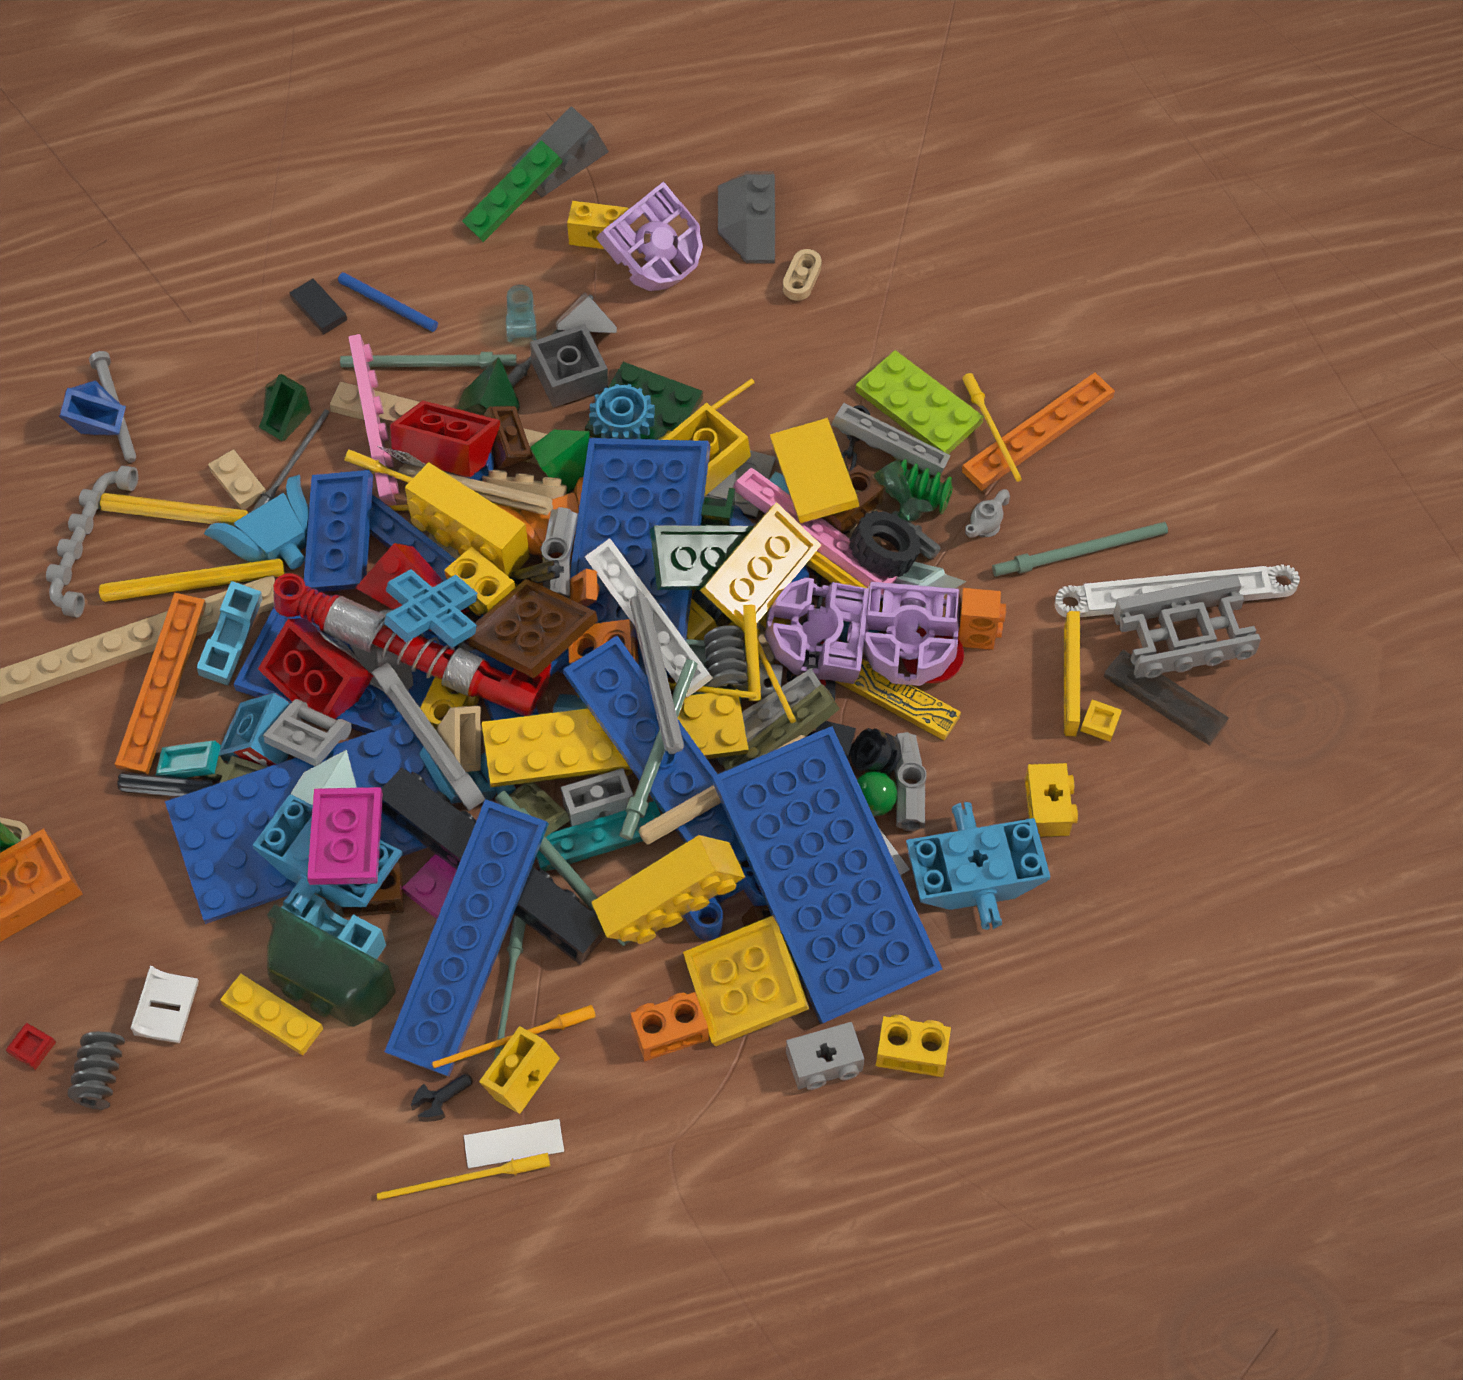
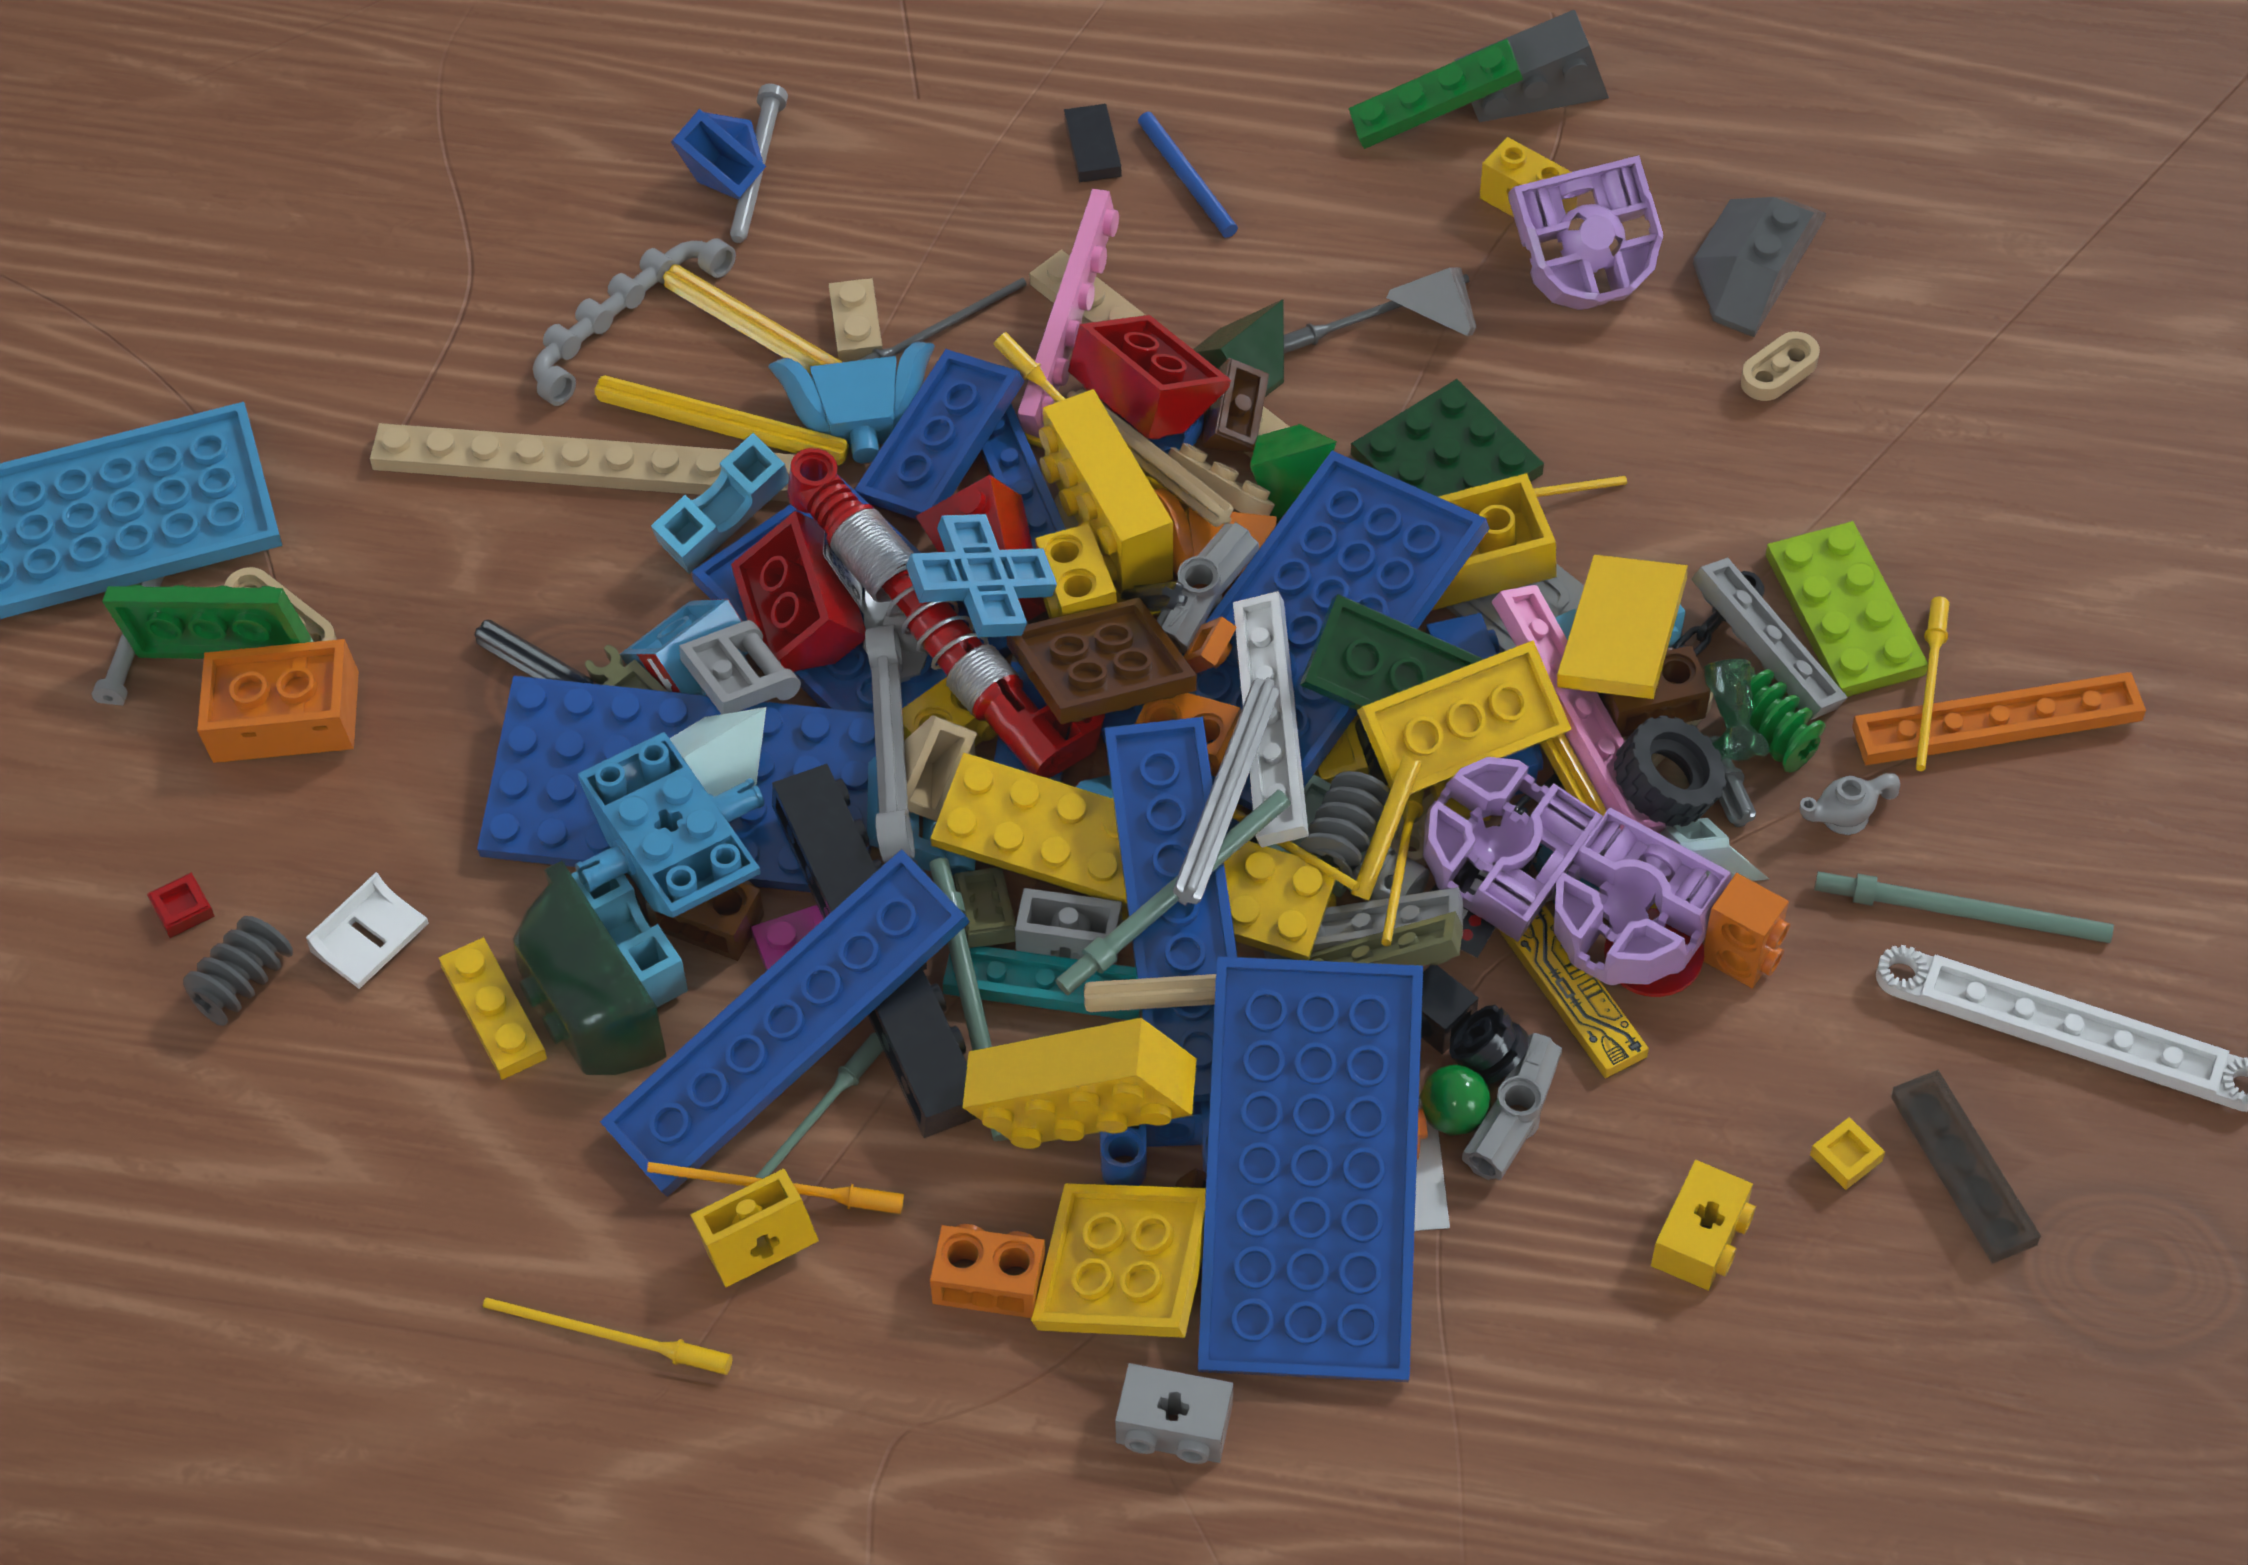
camera: 30 degrees right, 5 degrees down
orange plate [115,592,206,774] -> none
teal tile [156,740,221,778] -> none
dark green slope [259,374,311,441] -> none
dark pink plate [307,787,383,885] -> none
sand green bar [340,352,517,369] -> none
sticker [377,446,425,468] -> none
black bar [411,1073,473,1122] -> none
white sticker [464,1119,564,1168] -> none
clear light blue piece [506,285,537,342] -> none
flat silver brick [530,324,608,408] -> none
dark azure gear [589,384,655,439] -> none
dark green panel [701,488,735,526] -> none
yellow brick [876,1015,951,1077] -> none
dark azure slope [906,802,1051,930] -> none
yellow tile [1064,611,1080,736] -> none
light grey fence [1113,575,1261,678] -> none

